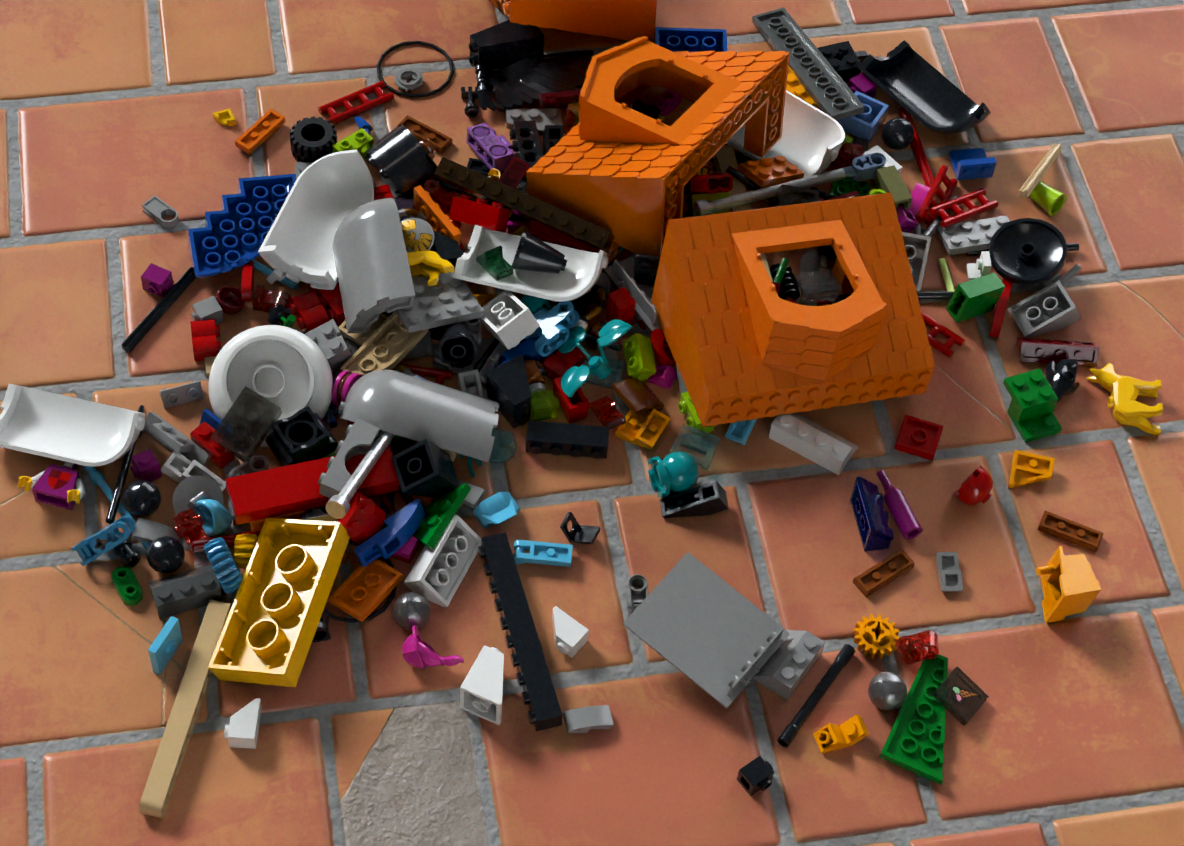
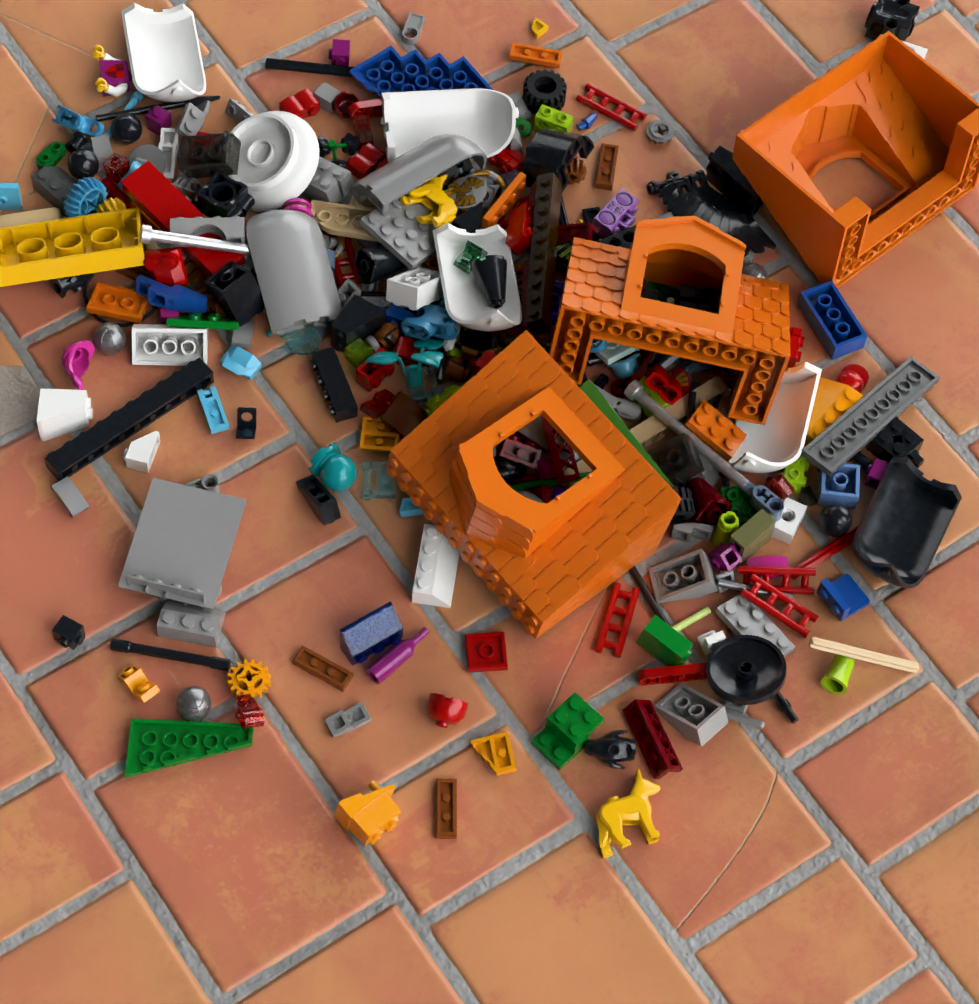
camera: 65 degrees right, 5 degrees up
black piece [377,41,454,98] -> none
clear smoke tile [932,666,989,726] -> none

